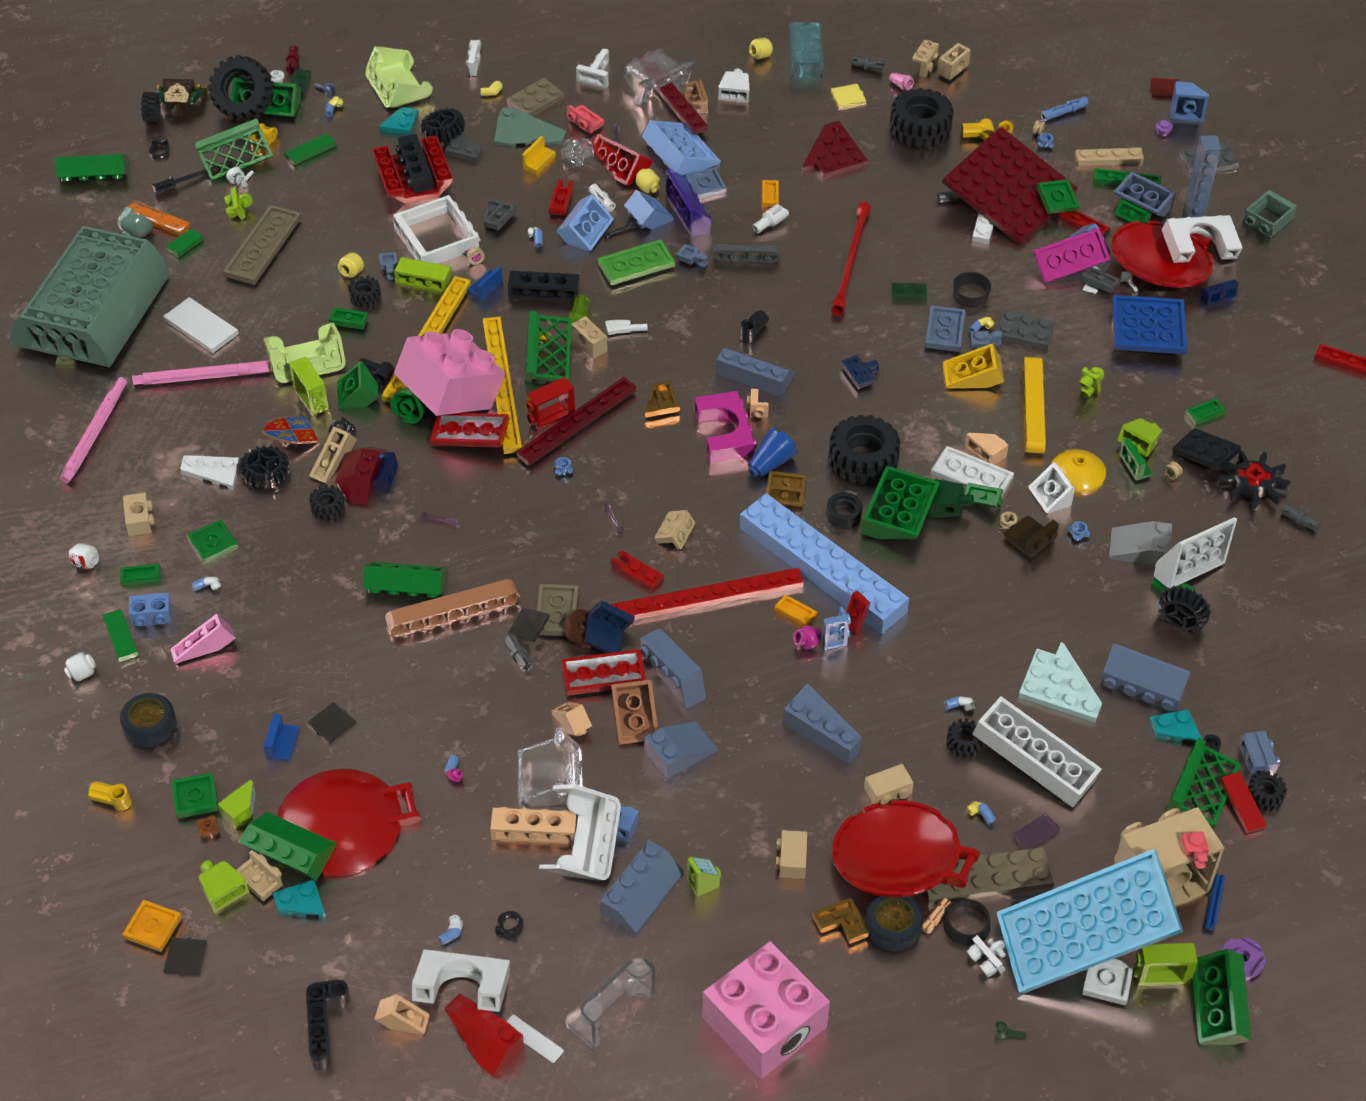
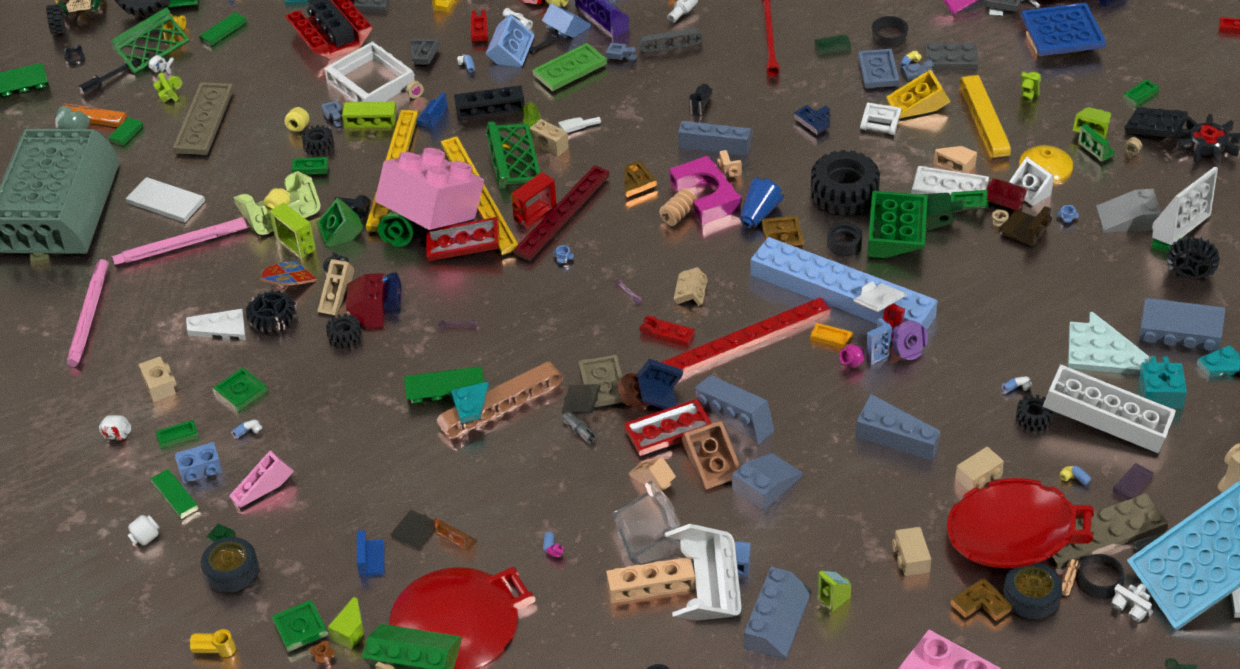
camera: 10 degrees left, 5 degrees down
none -> dark green plate [206,523,236,544]
none -> light yellow head [264,188,290,212]
none -> clear orange slope [434,518,477,551]
none -> teal wing [451,381,489,424]
none -> light nougat piece [660,189,697,227]
none -> white piece [853,281,907,312]
none -> white plate [860,102,901,136]
none -> medium lavender plate [892,320,928,360]
none -> dark red hinge [987,178,1028,211]
none -> teal hinge [1139,356,1187,408]

